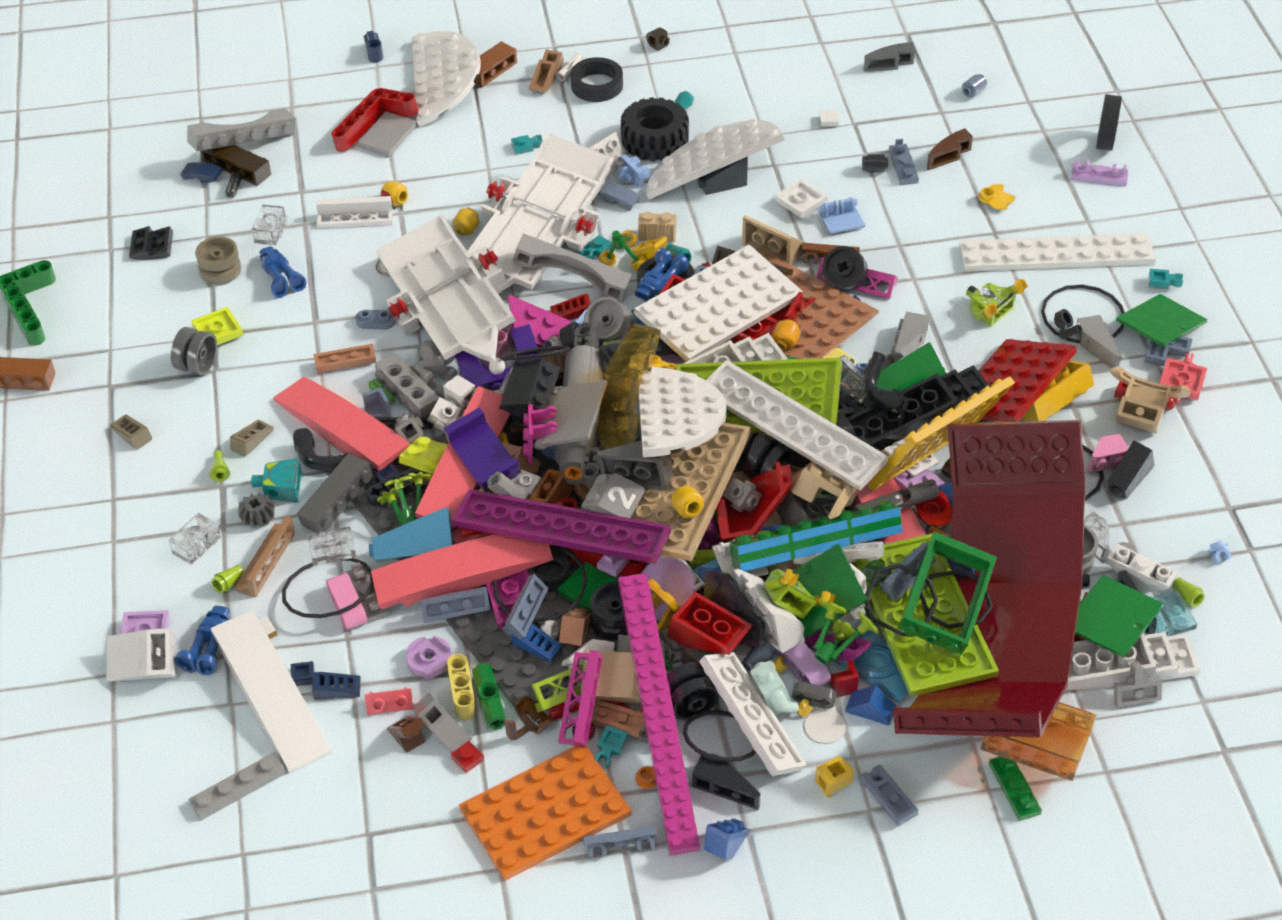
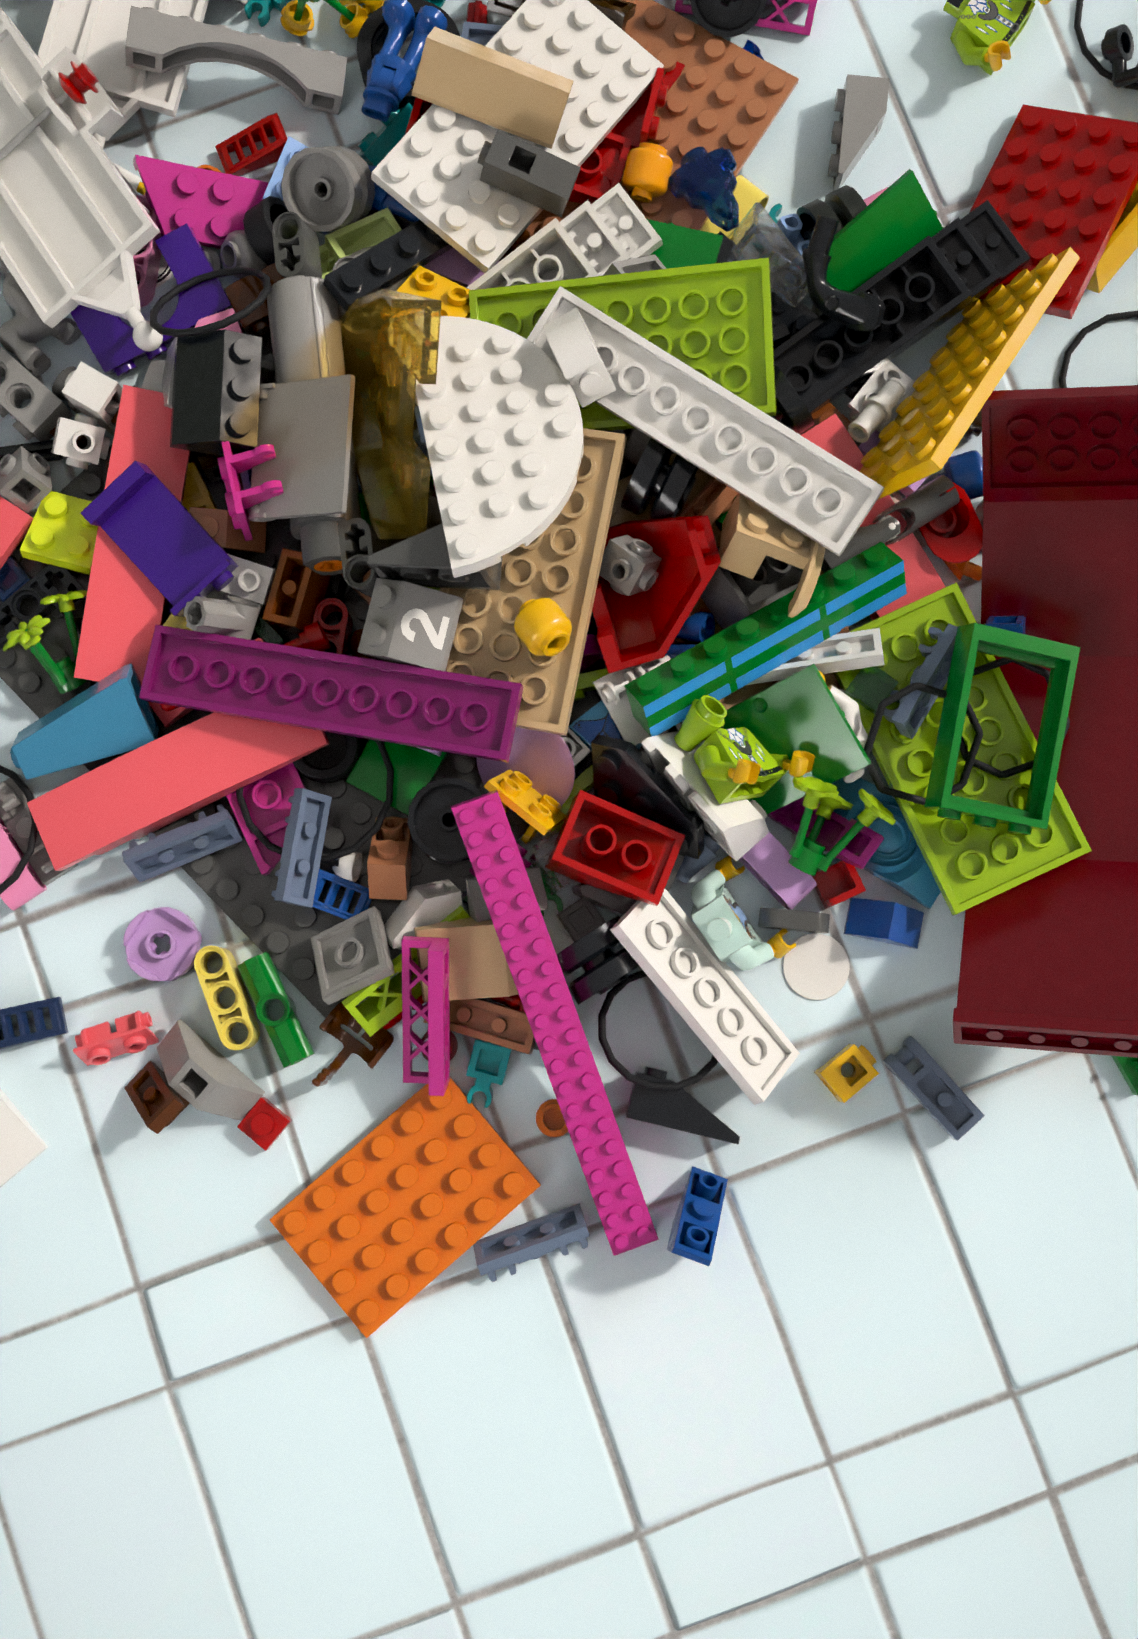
camera: 10 degrees left, 35 degrees up
none -> light grey plate [310,906,395,1005]
none -> tan slope [412,27,574,149]
none -> dark grey brick [477,130,581,217]
none -> white brick [543,307,617,408]
none -> clear blue rock [668,147,739,232]
none -> lime cone [674,695,727,752]

